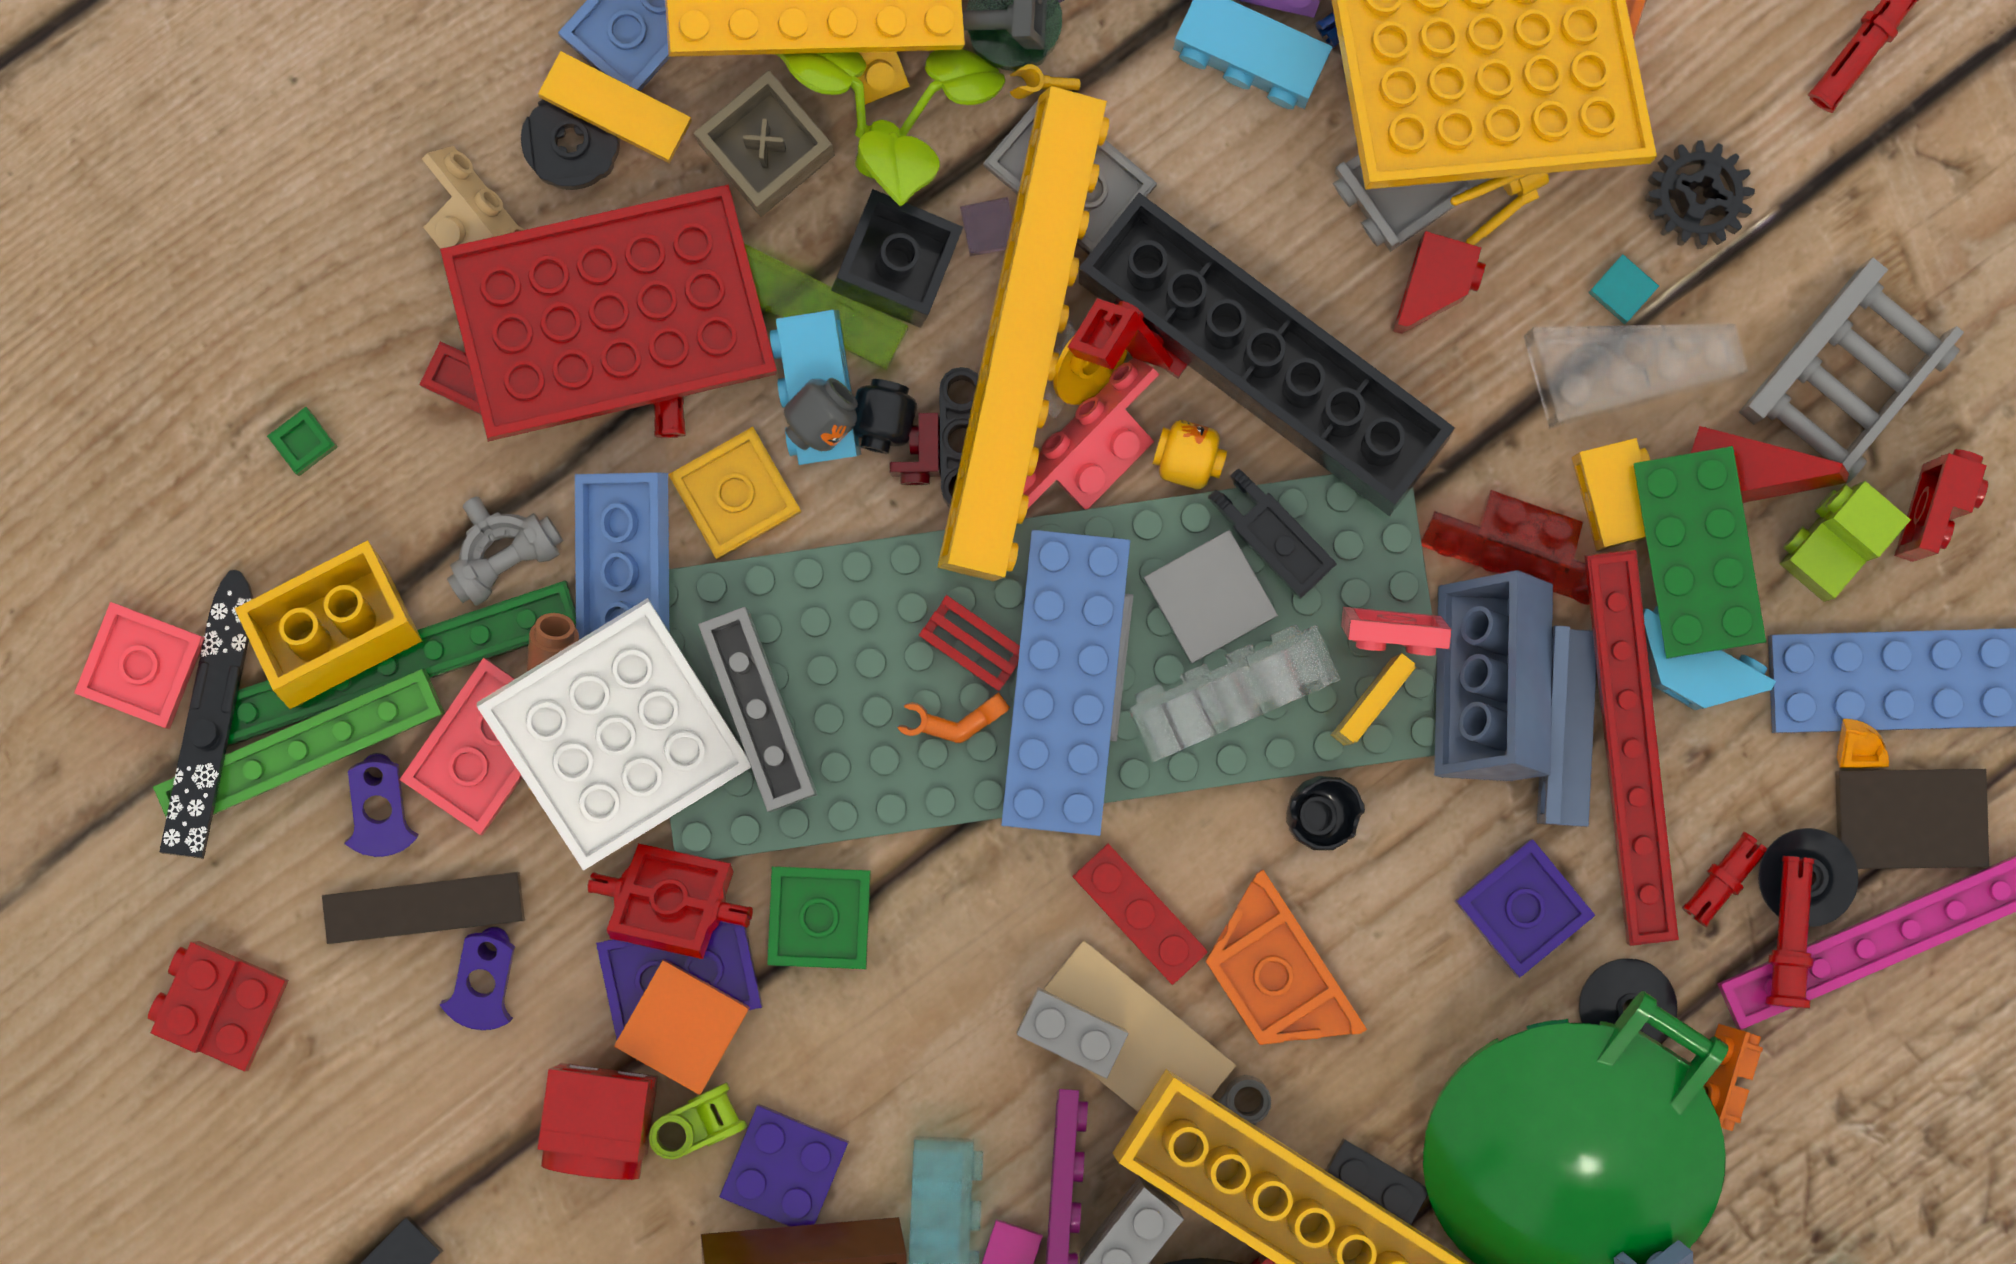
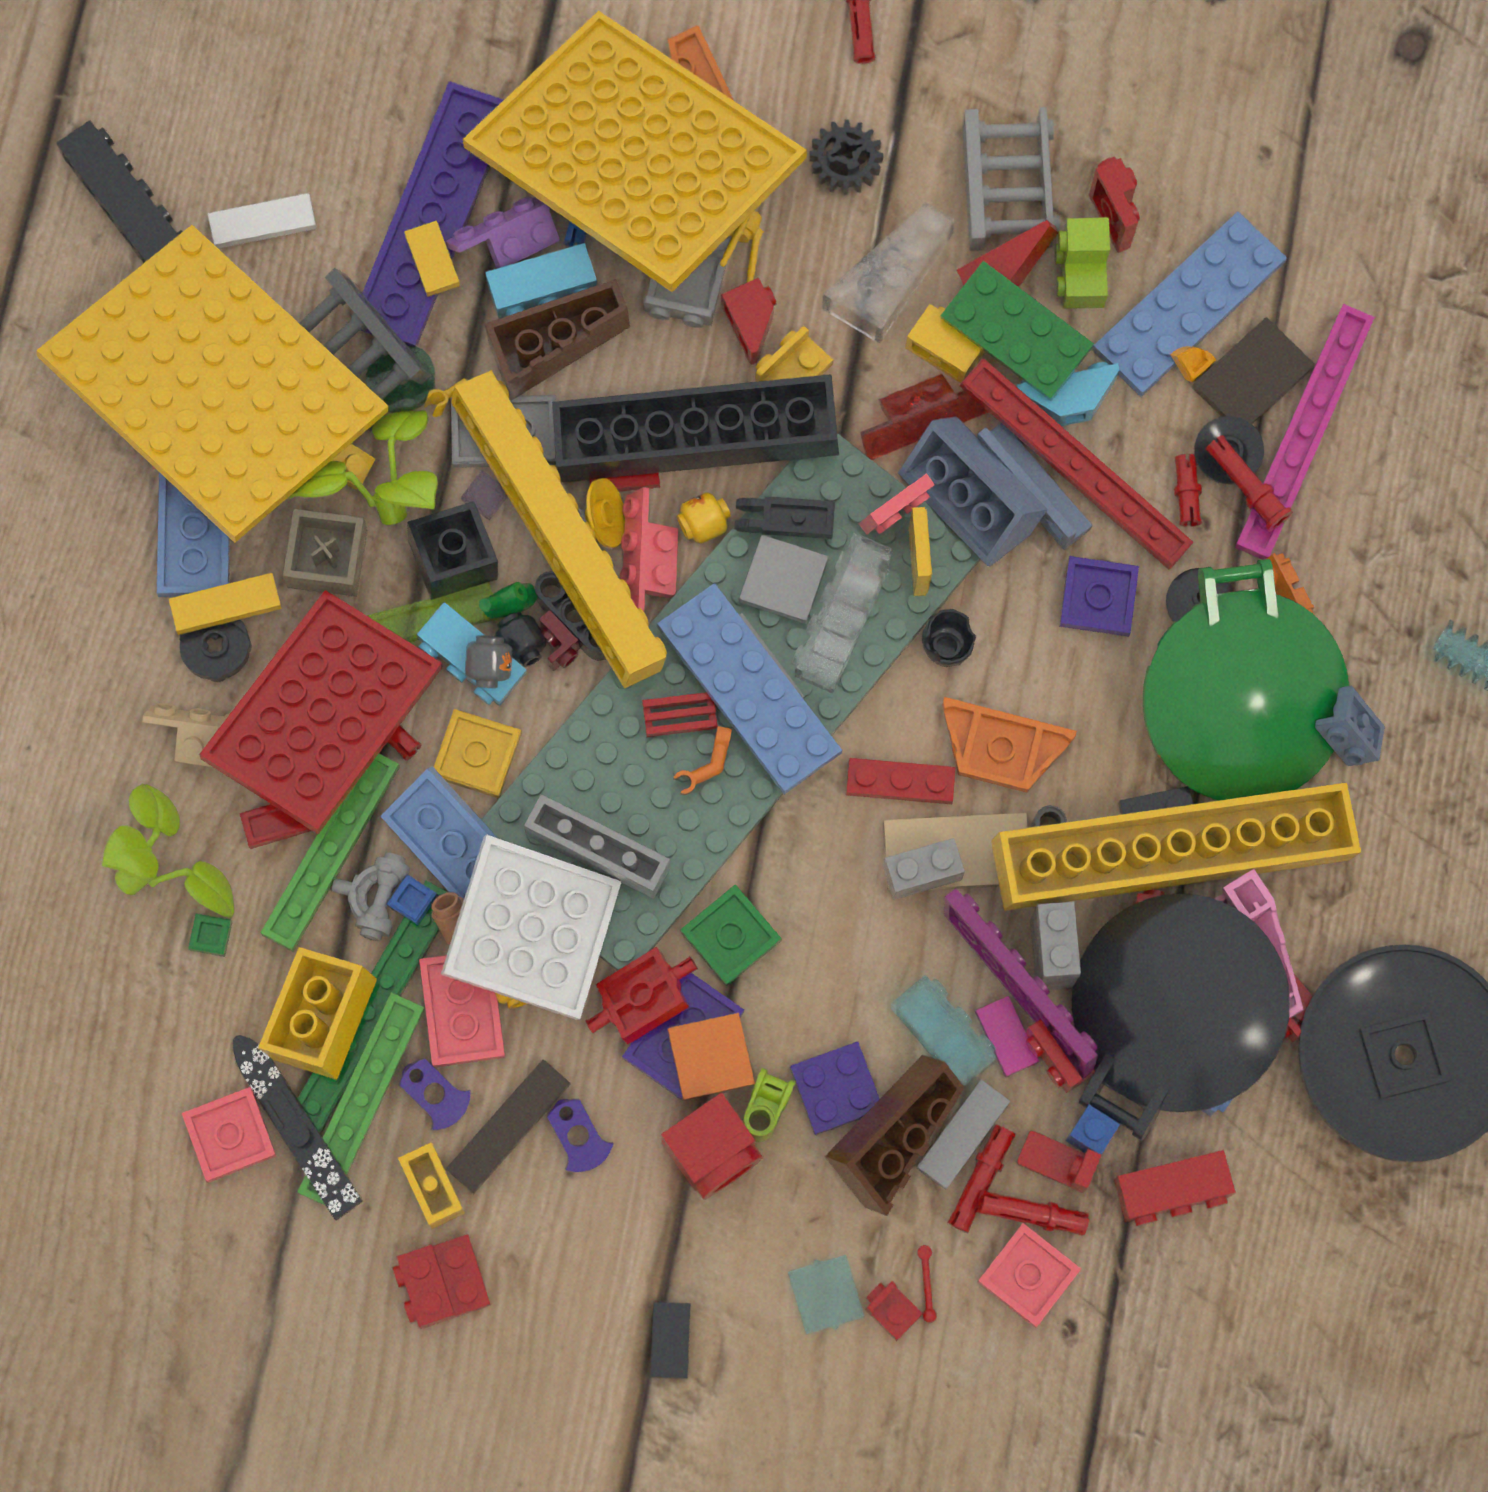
camera: 45 degrees left, 10 degrees down
red bracket [1067,298,1174,370] -> none
teal tile [1588,254,1659,325] -> none
none -> lime plant [102,783,234,918]
none -> bright green plate [260,754,400,952]
none -> blue tile [387,874,438,925]
none -> yellow brick [398,1142,465,1229]
none -> green piece [479,582,537,619]
none -> reddish brown wedge [485,279,630,401]
none -> yellow bracket [755,326,833,382]

